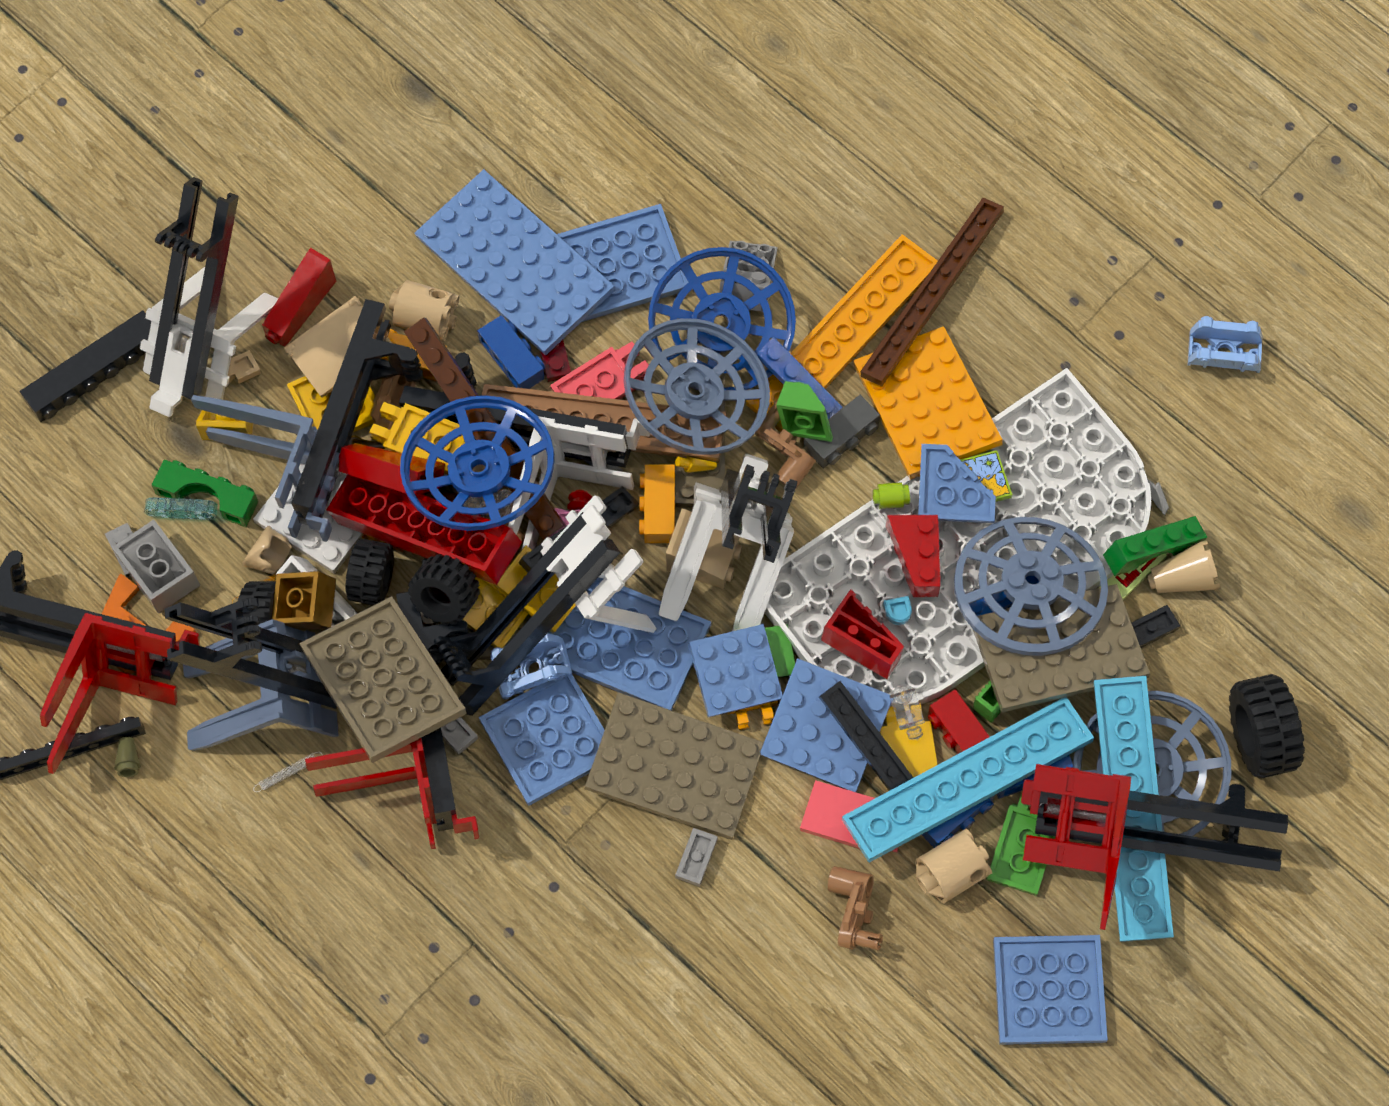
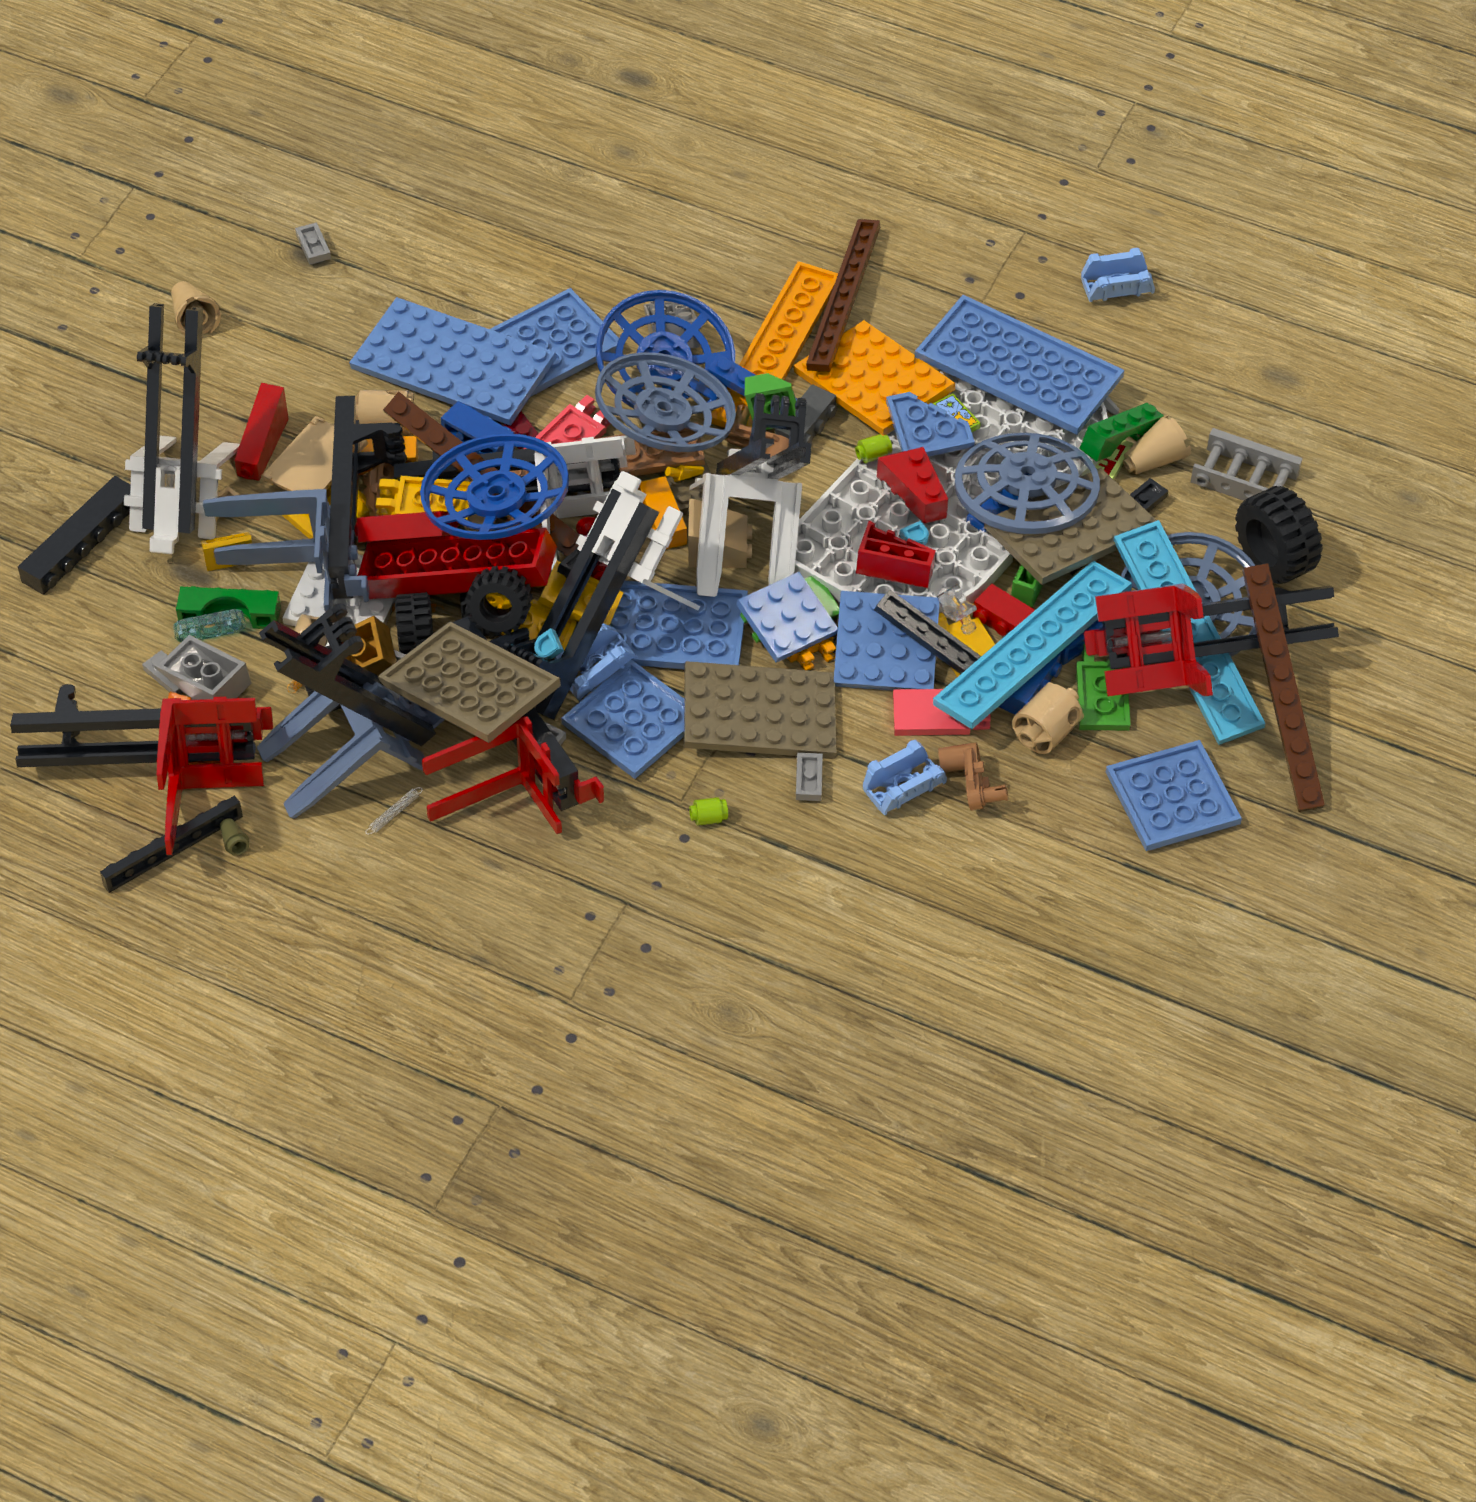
camera: 20 degrees left, 15 degrees down
none -> tan cone [171,281,221,337]
none -> light grey plate [295,222,331,265]
none -> medium azure tile [534,628,564,660]
none -> lime brick [689,797,728,826]
none -> light blue piece [863,740,947,816]
none -> medium blue plate [915,295,1125,435]
none -> light grey fence [1191,428,1303,501]
none -> reddish brown plate [1242,563,1325,812]

